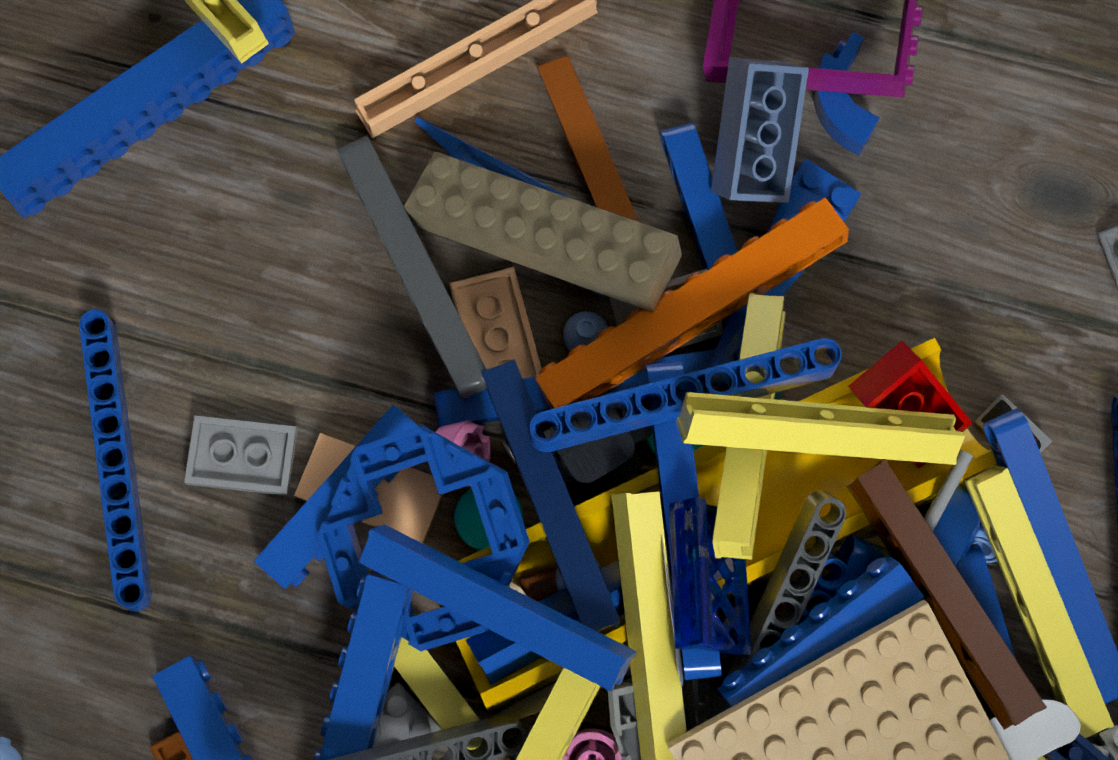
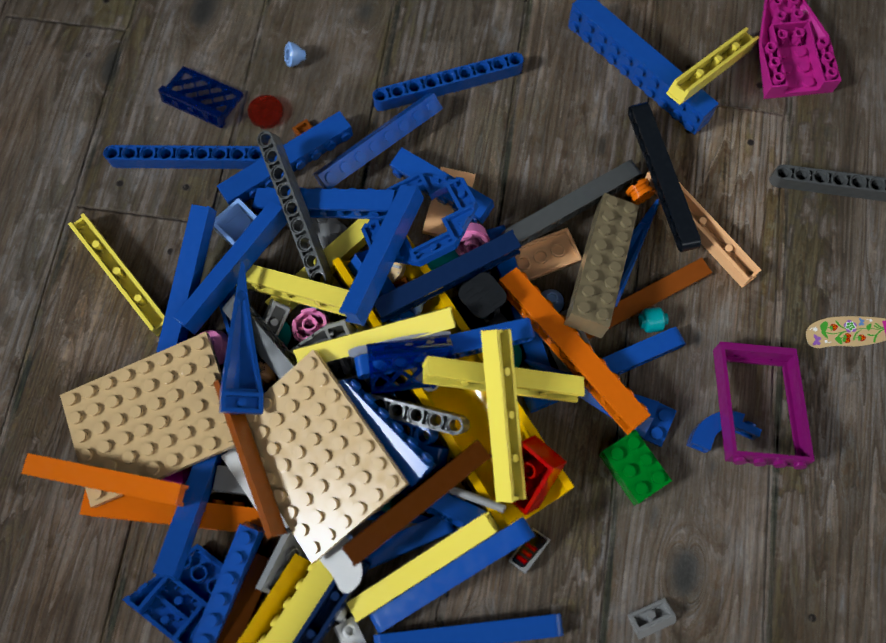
camera: 85 degrees right, 5 degrees down
light grey plate [184,415,298,496] -> none
blue beam [530,338,842,452] -> none
sand blue brick [711,58,809,203] -> none
none -> blue brick [313,93,443,189]
none -> green brick [599,429,672,506]
none -> orange wheel [625,178,656,205]
none -> black beam [628,102,701,252]
none -> teal head [638,307,669,333]

